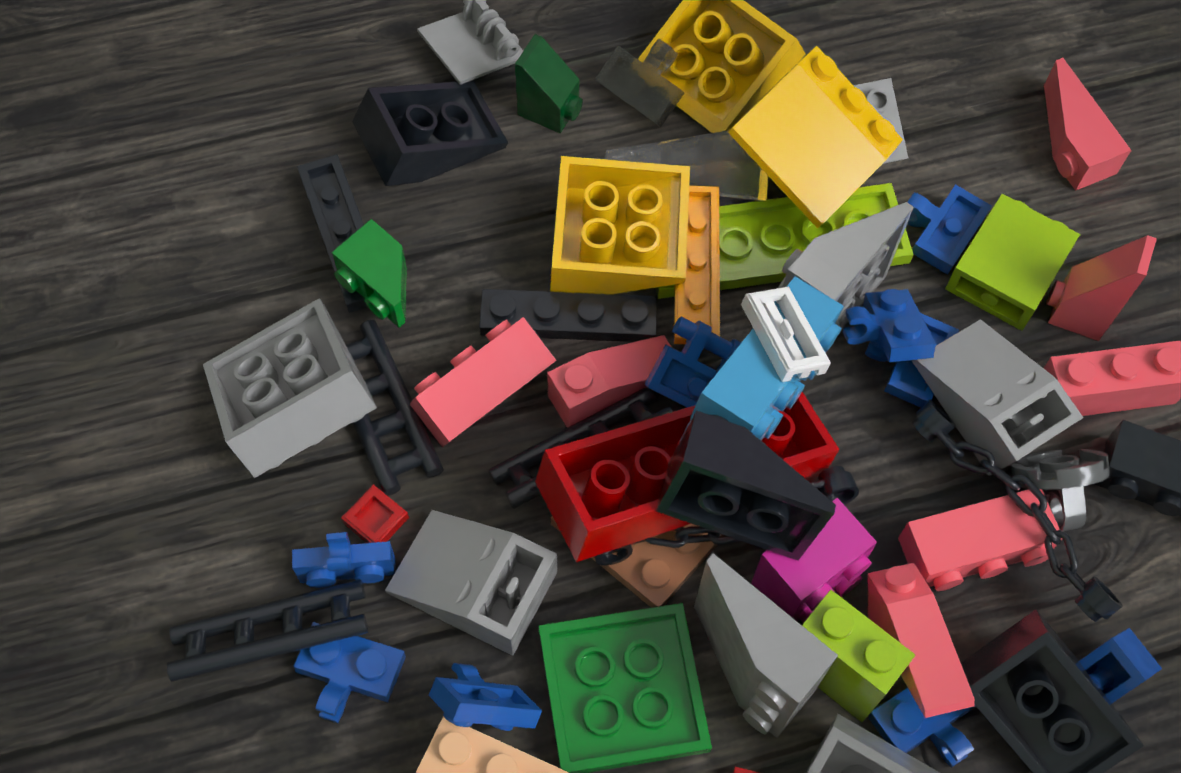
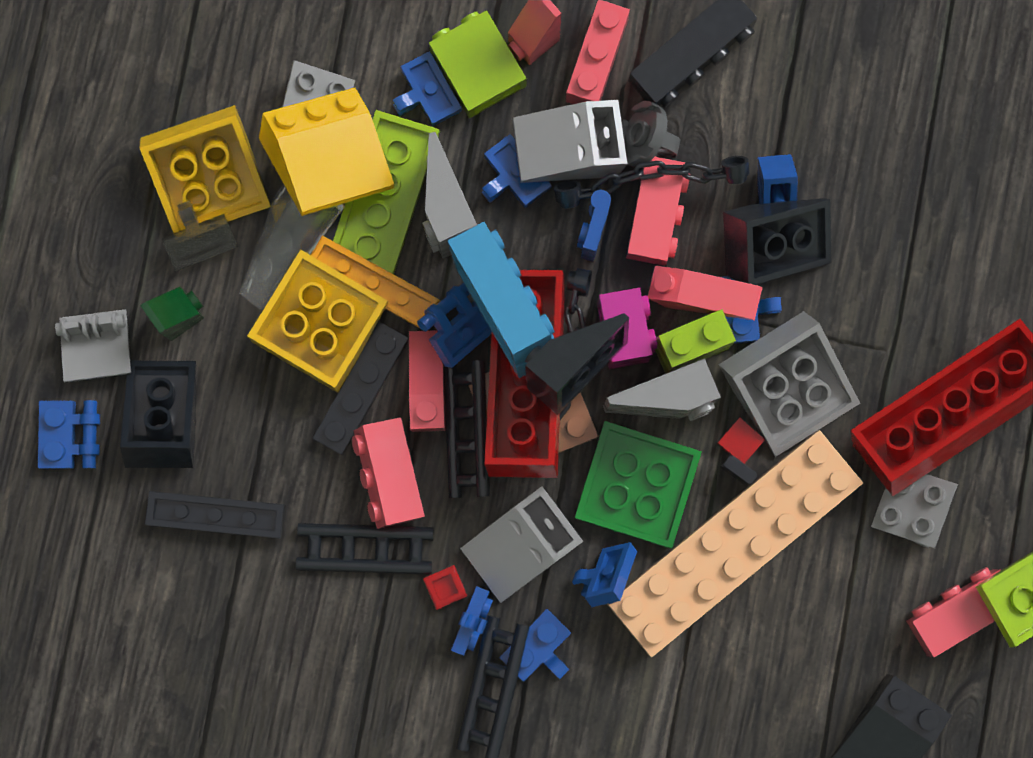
camera: 60 degrees left, 20 degrees up
light grey slope [203,298,377,478] -> none
green slope [332,219,407,328] -> none
white tile [741,286,831,382] -> none
blue plate [843,289,936,362] -> none
none -> blue plate [38,400,100,469]
none -> blue plate [577,190,611,262]

